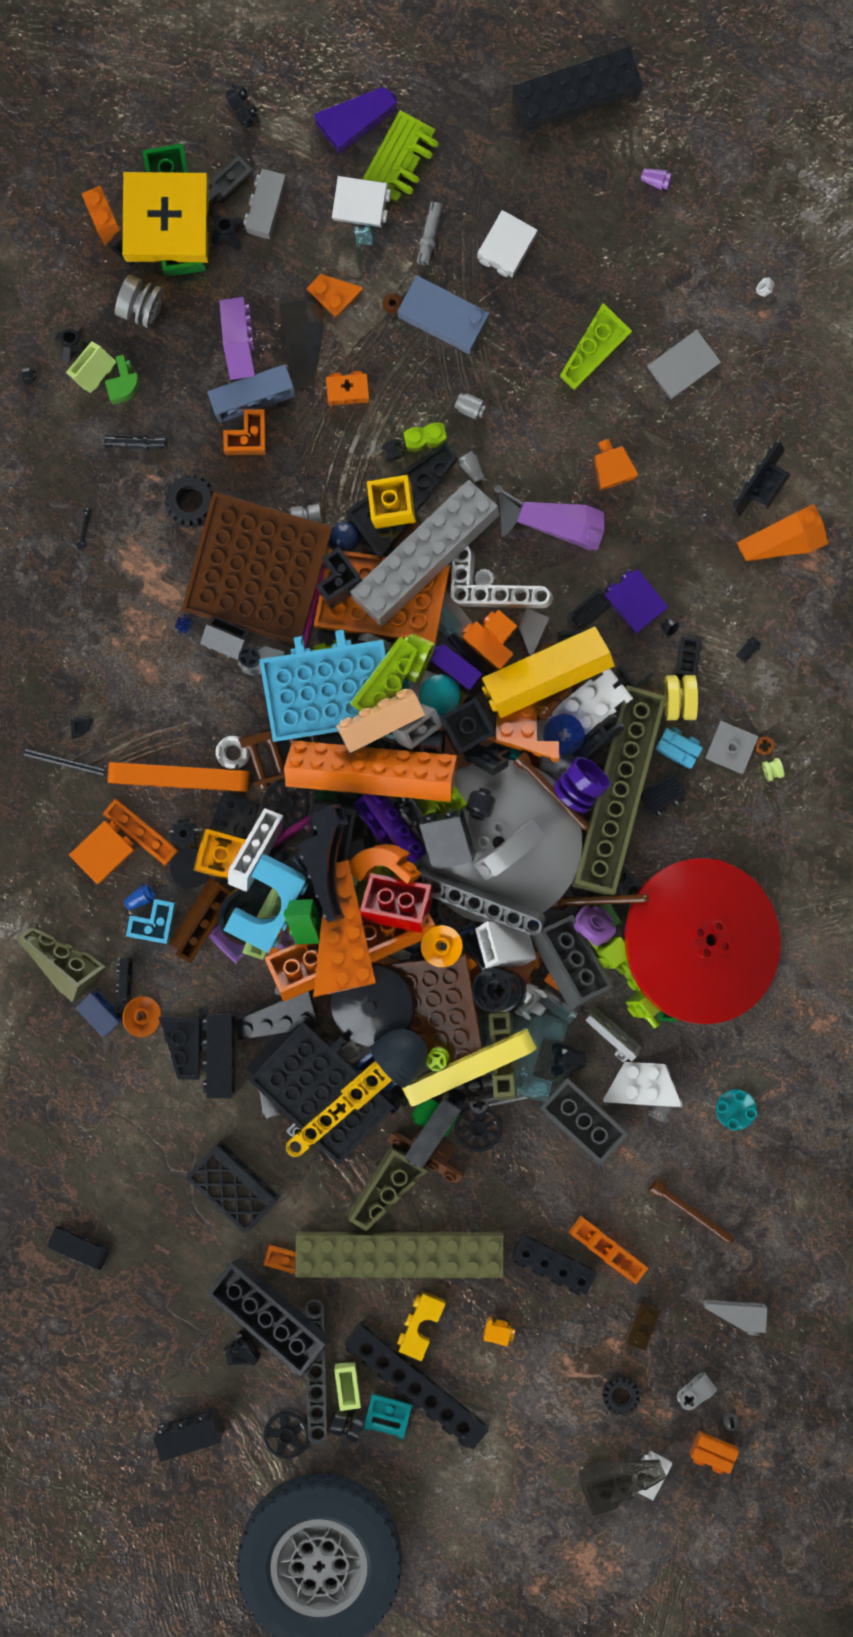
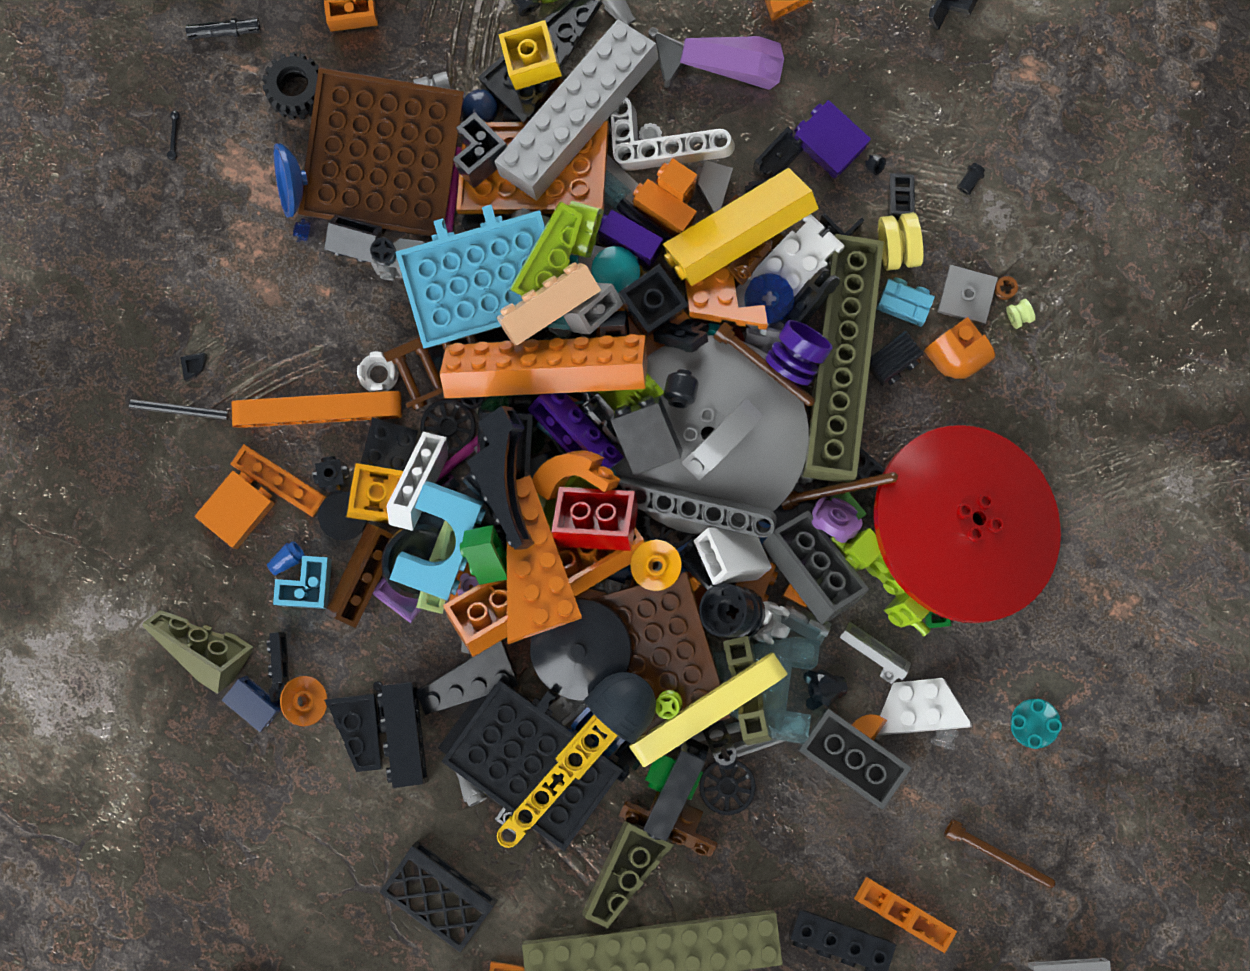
camera: 10 degrees left, 5 degrees down
orange wedge [737,504,828,561] -> none
none -> blue dish [274,143,307,218]
none -> orange tile [852,714,887,741]
none -> orange brick [924,317,995,379]

